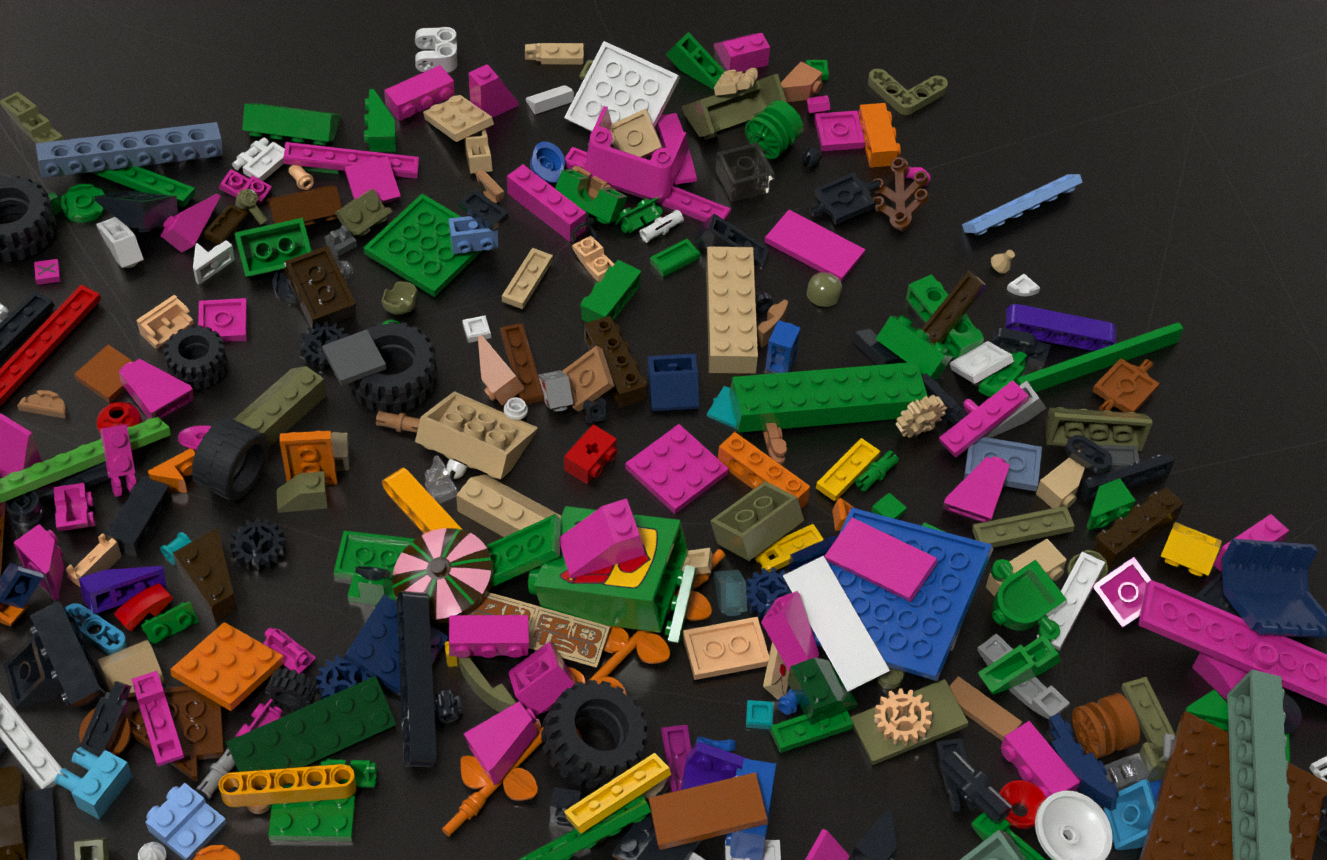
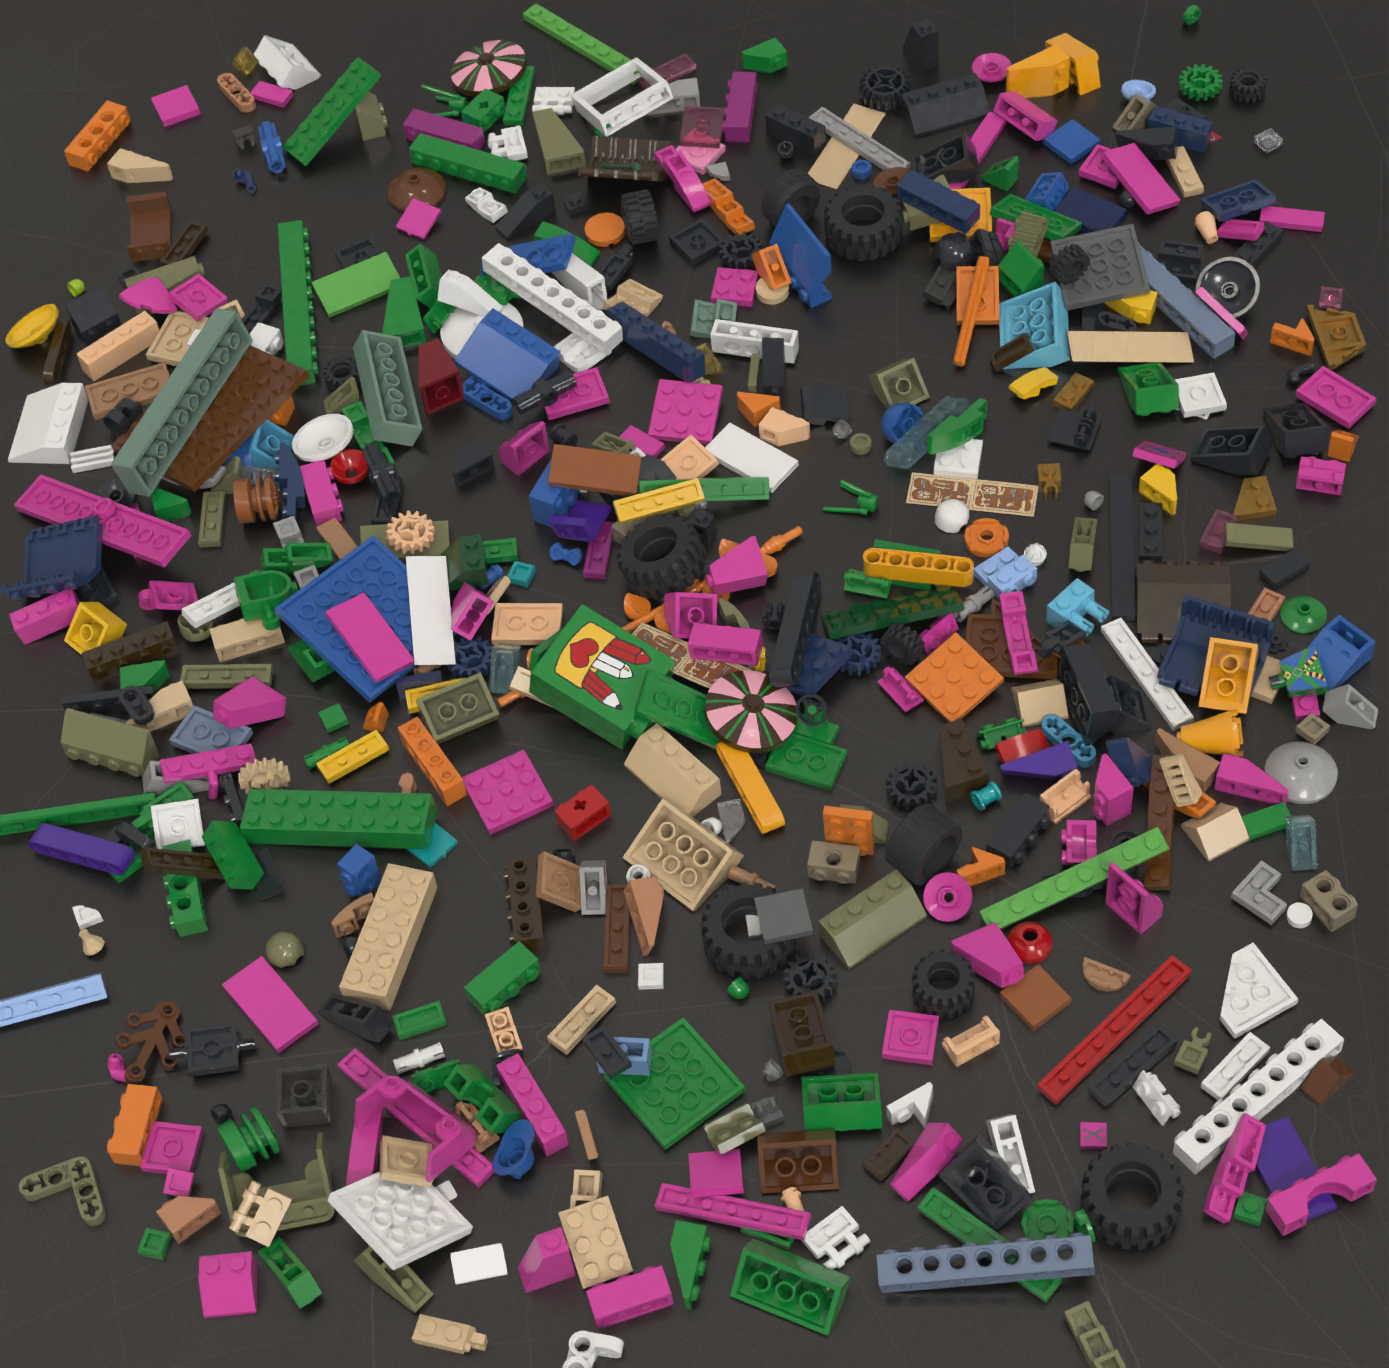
camera: 155 degrees left, 0 degrees up
dark pink hinge [100,424,136,497] -> none
dark pink slope [219,169,272,204] -> none
olive piece [235,189,268,225] -> none
olive hair [381,282,418,315] -> none
dark pink slope [560,498,645,579] -> none
dark blue slope [647,354,699,411] -> none
dark orange plate [1092,358,1160,413] -> none

